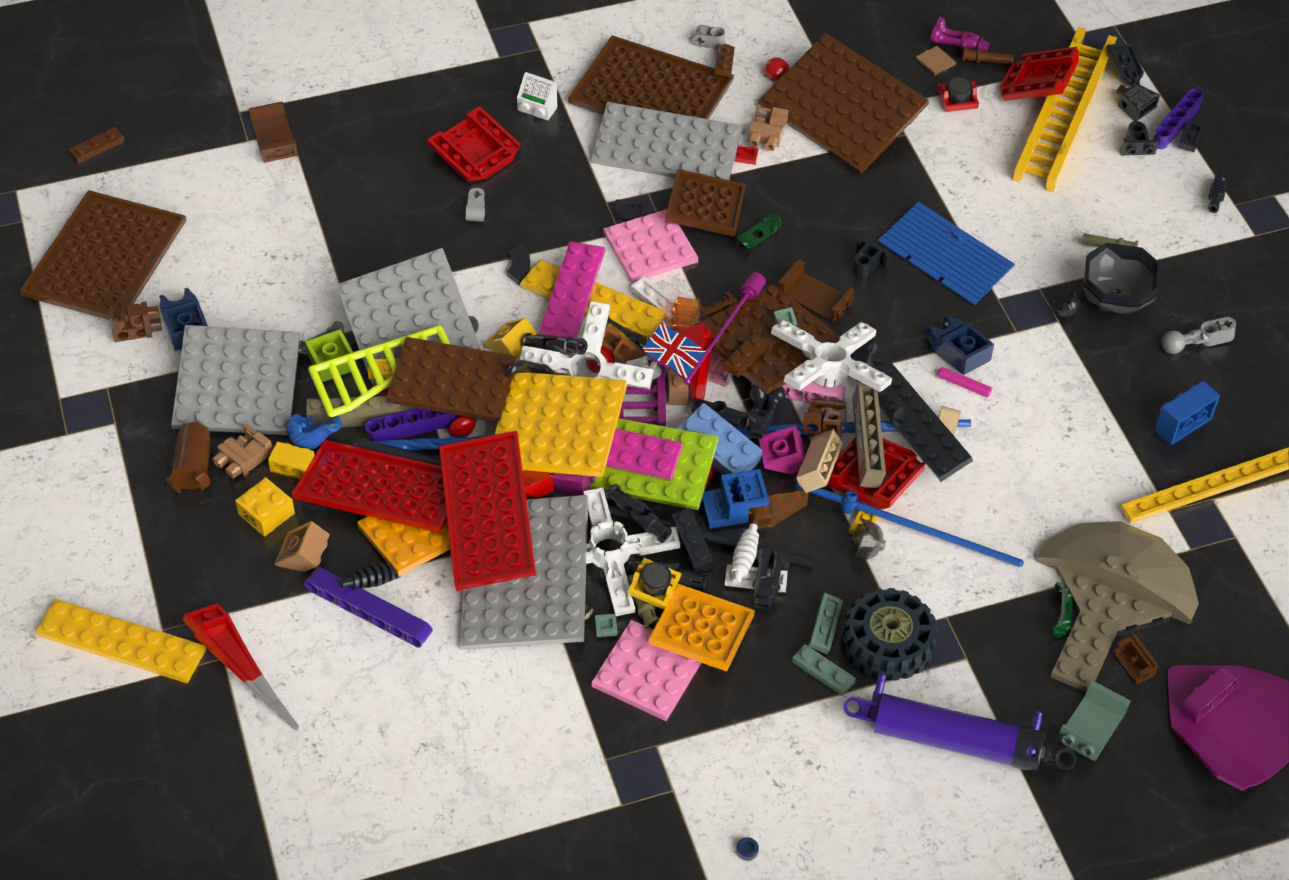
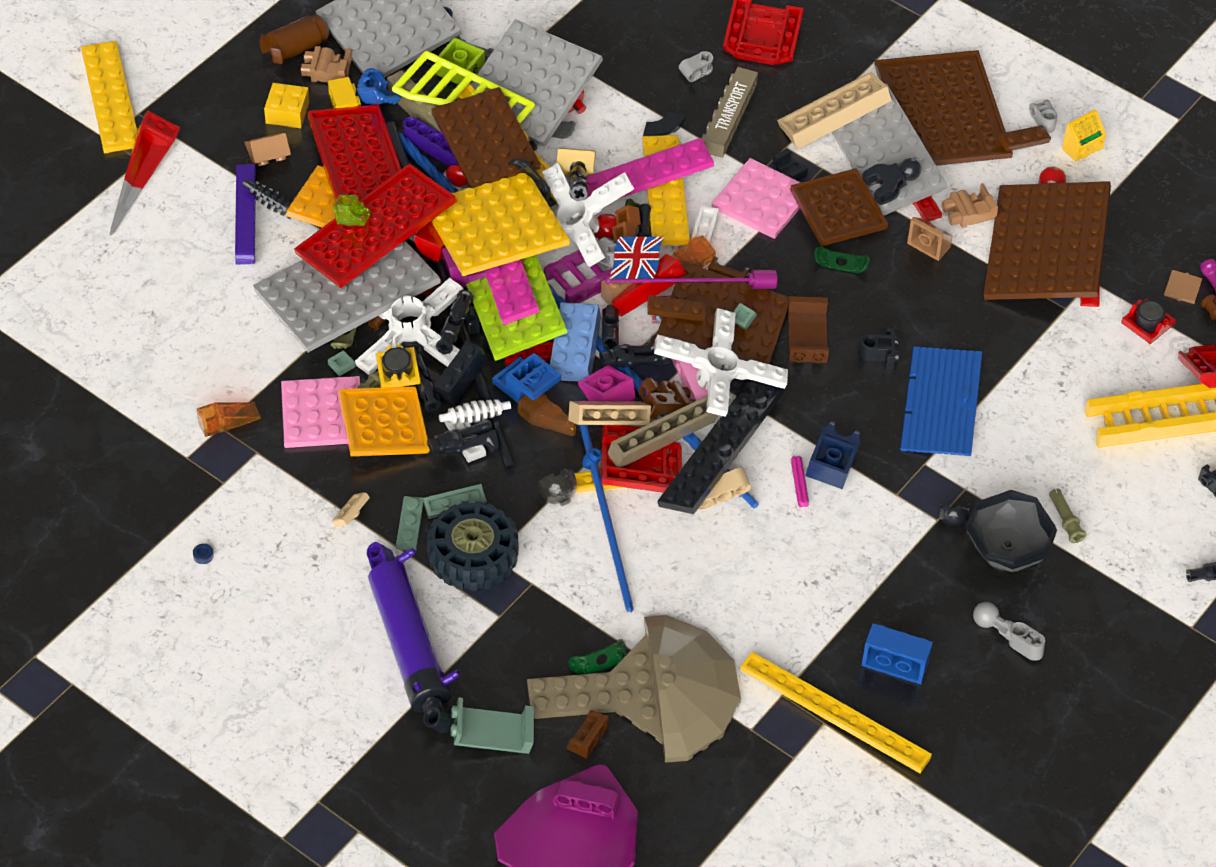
camera: 55 degrees right, 0 degrees up
white slope [517,72,557,120] -> none
none -> clear orange slope [197,402,261,437]
none -> tan plate [332,492,370,527]
none -> clear neon green brick [333,195,370,226]
none -> dark tan brick [702,67,758,158]
none -> tan arch [777,72,892,150]
none -> black piece [862,158,921,205]
none -> medium nougat slope [907,217,953,261]
none -> yellow slope [1062,109,1106,162]

